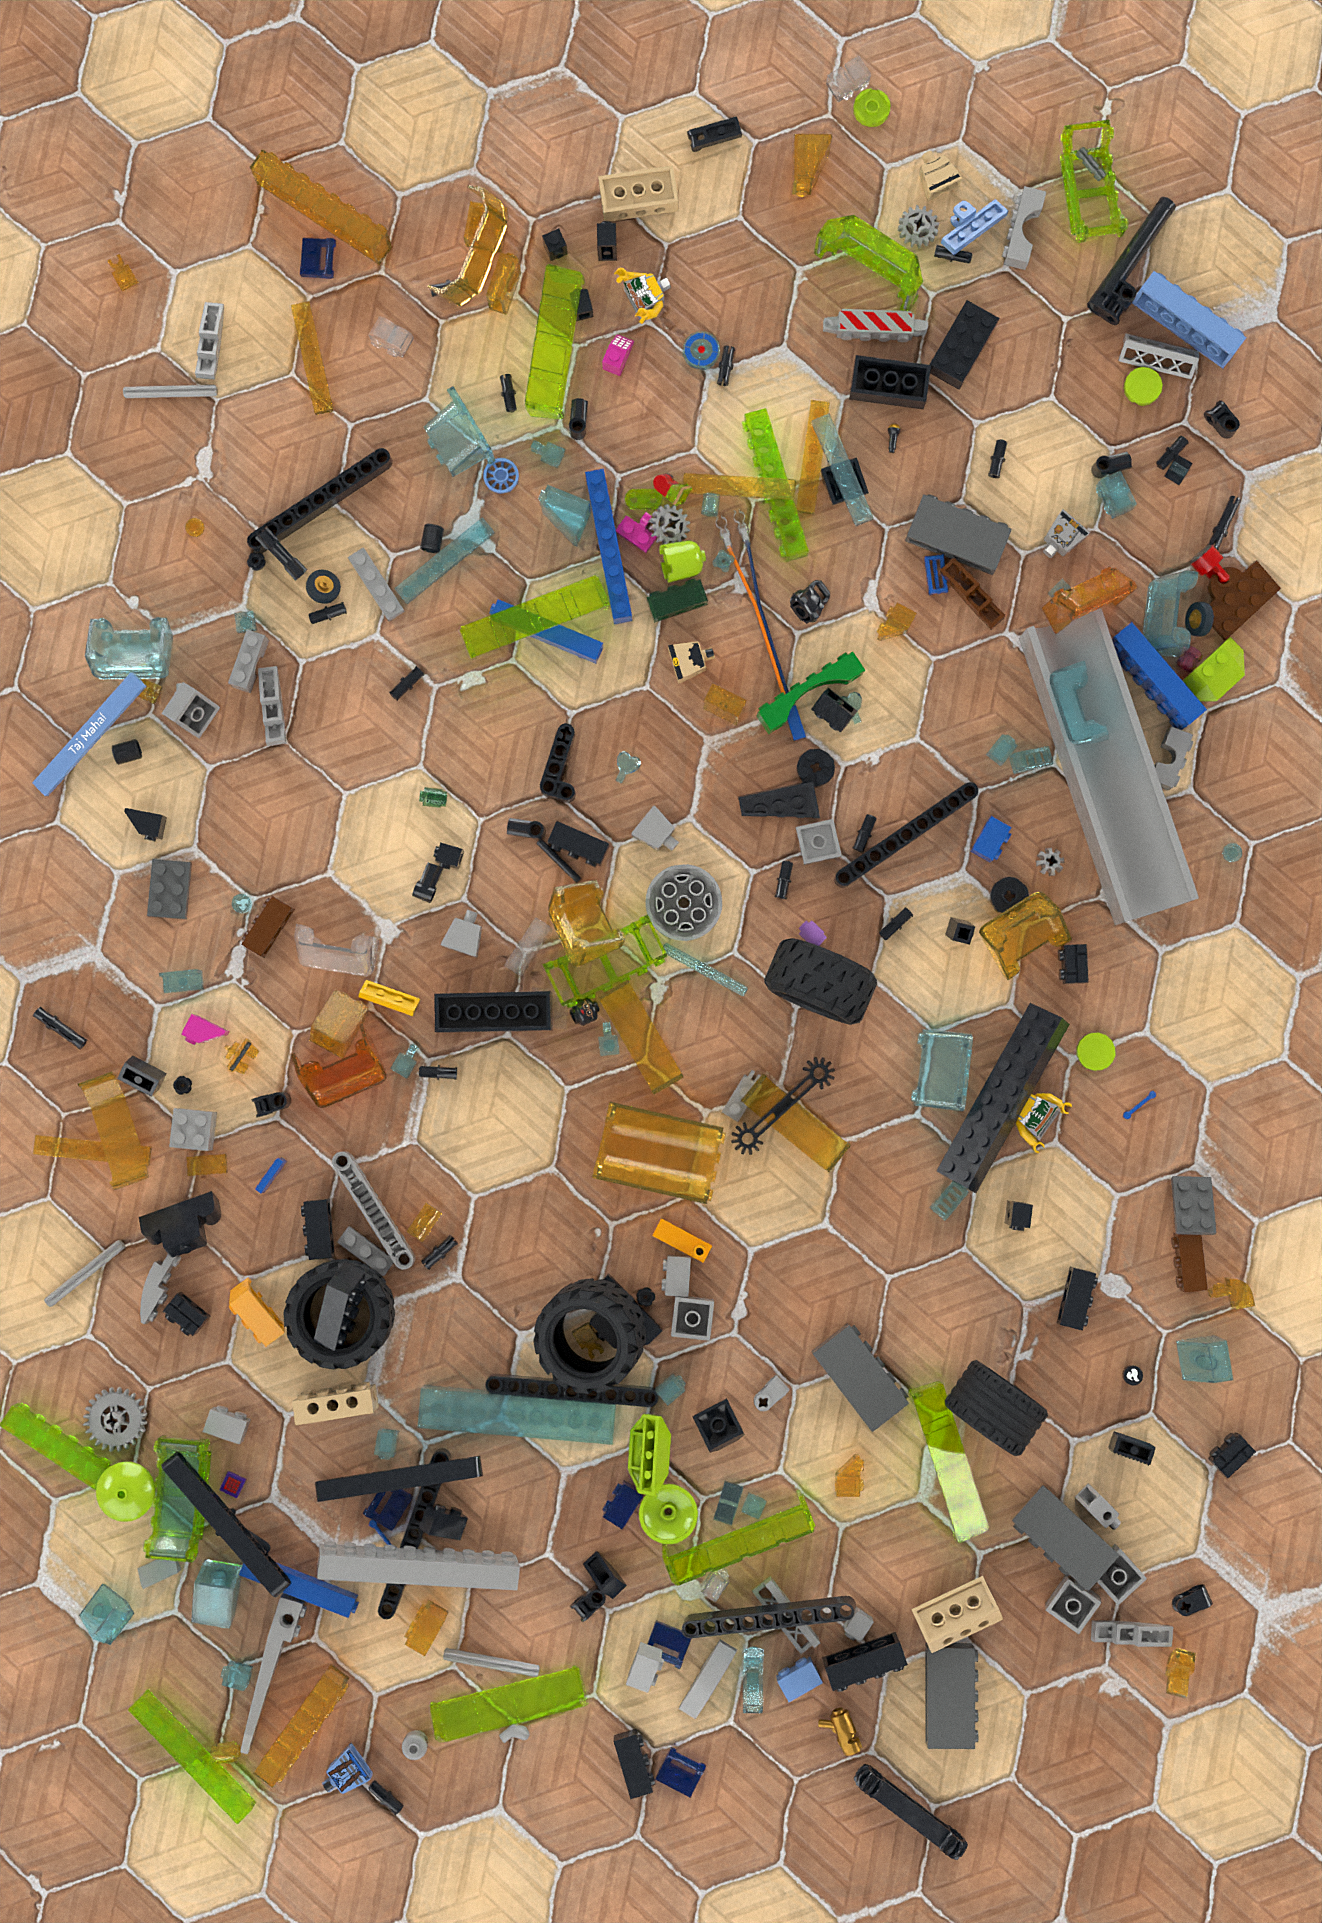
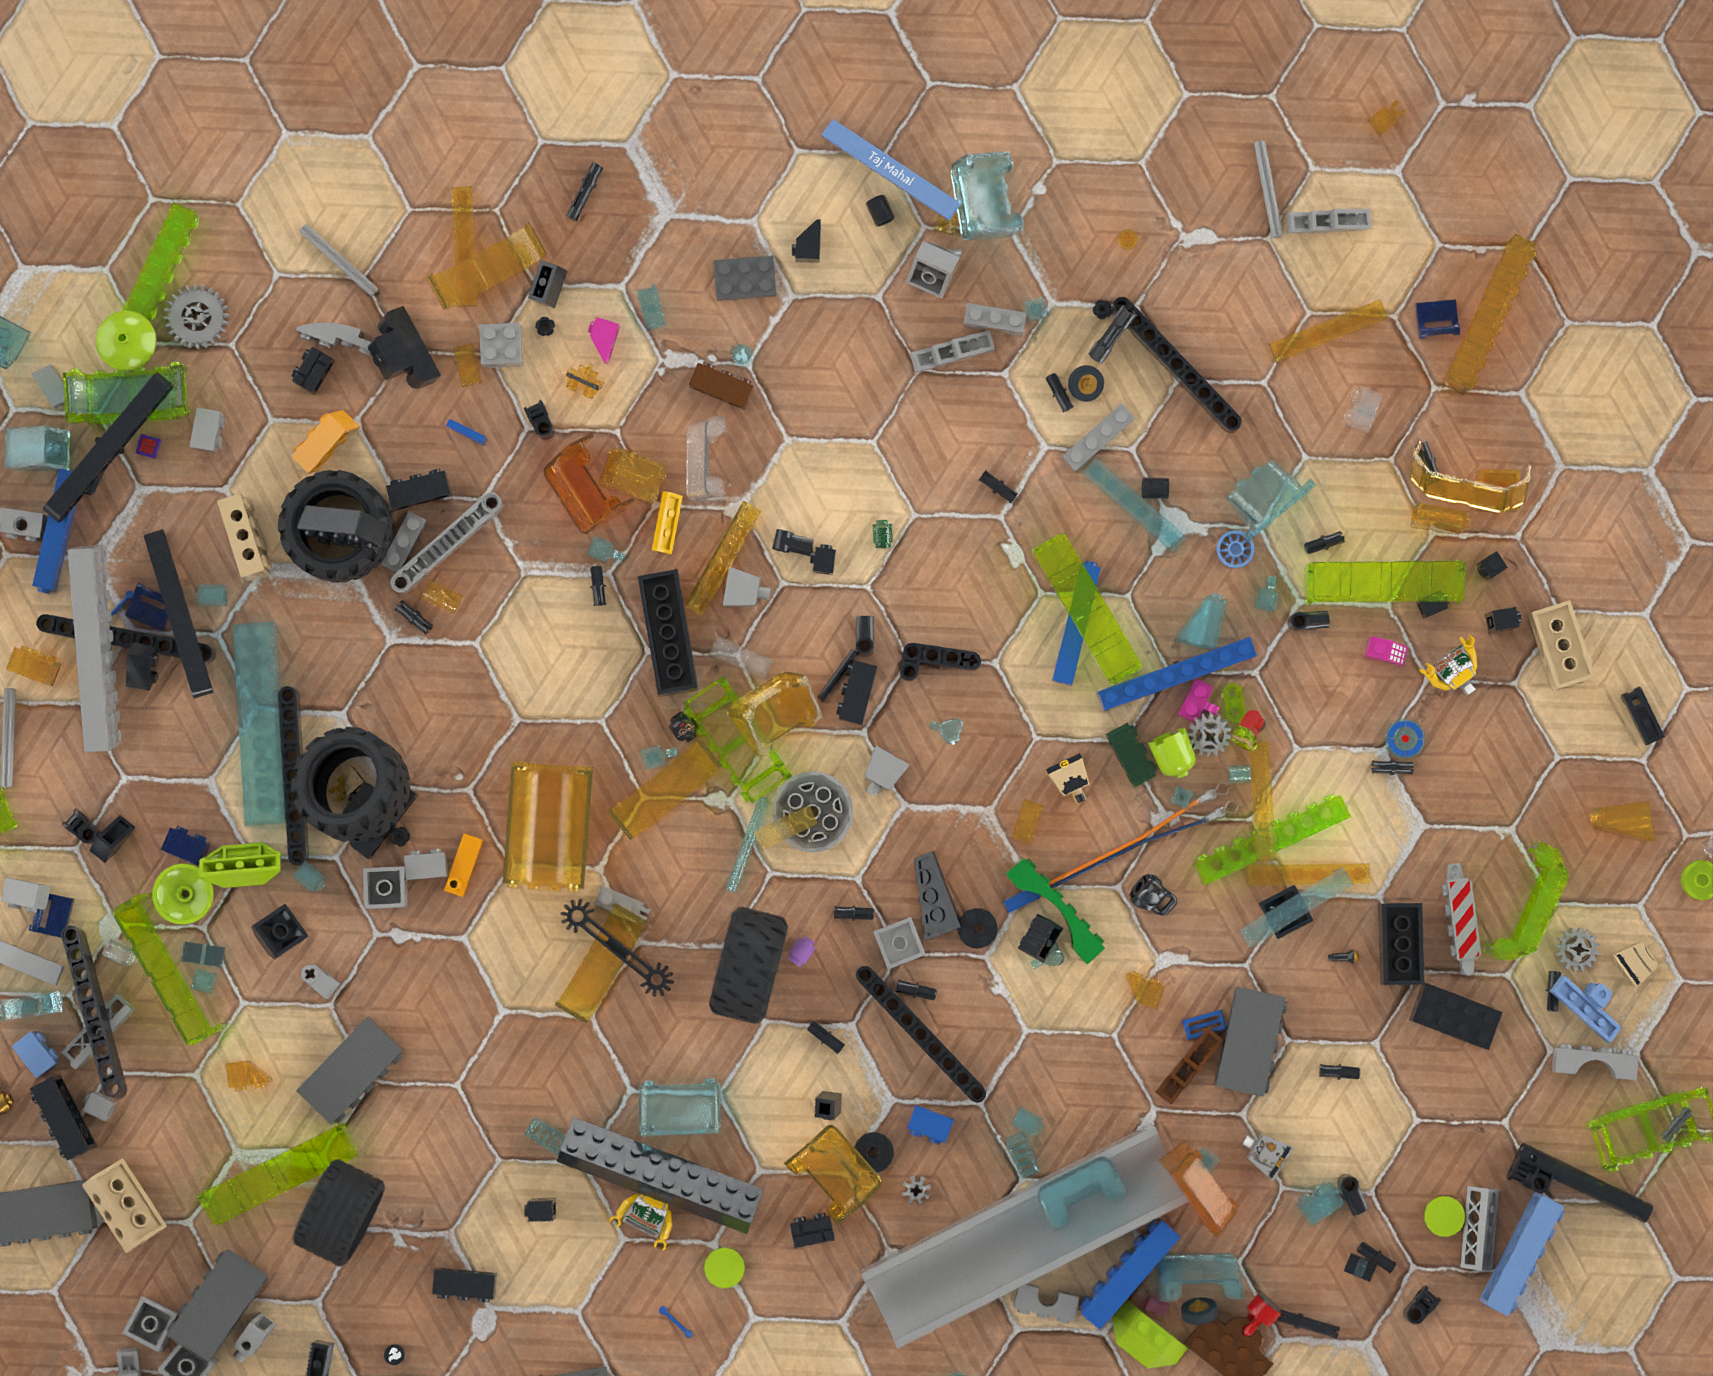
camera: 80 degrees right, 0 degrees up
none -> clear yellow plate [684,501,761,616]
none -> clear yellow slope [755,806,818,850]

